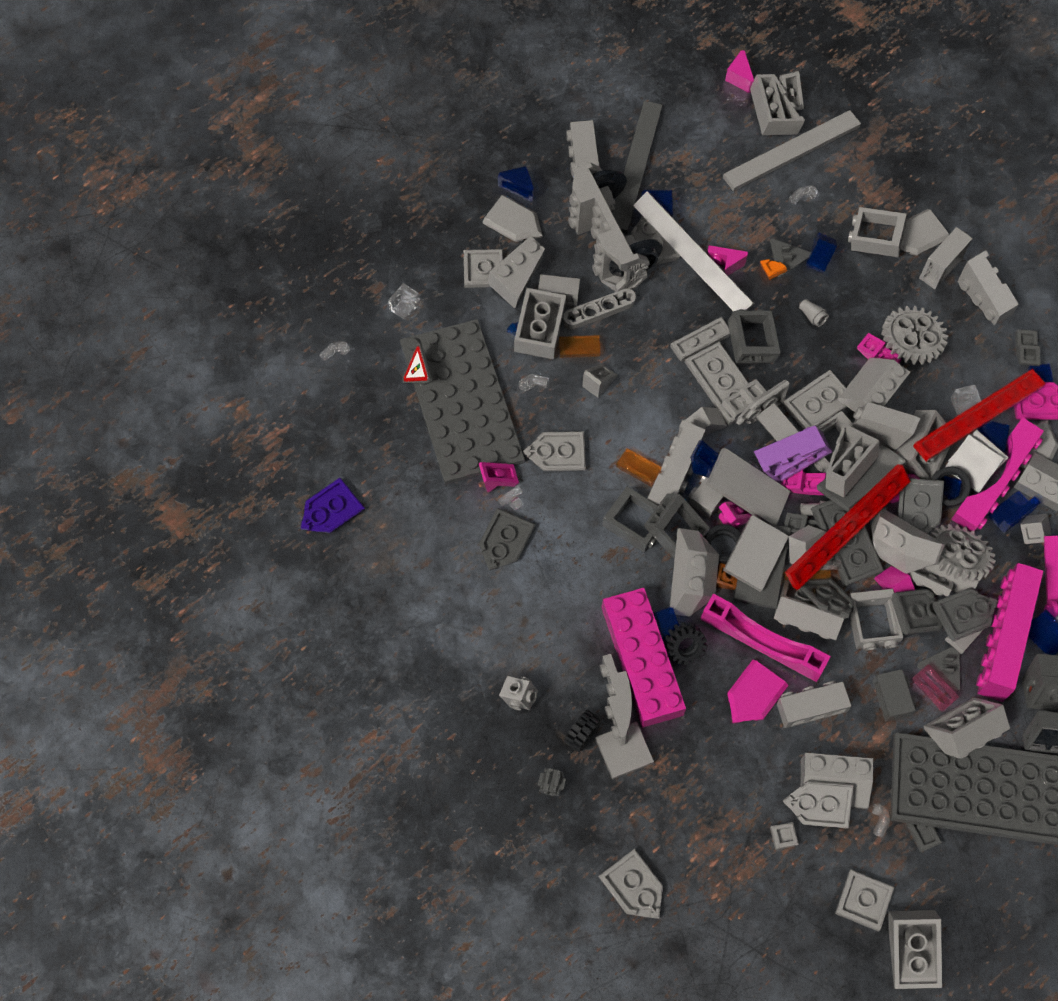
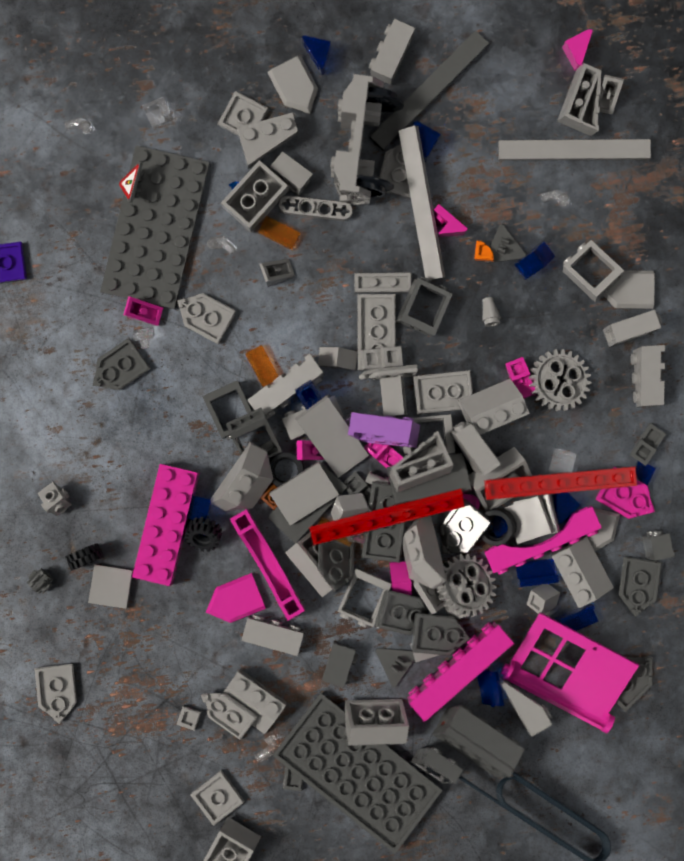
camera: 35 degrees right, 20 degrees up
light grey slope [600,654,632,746] -> none
clear pink tile [911,664,959,712] -> none

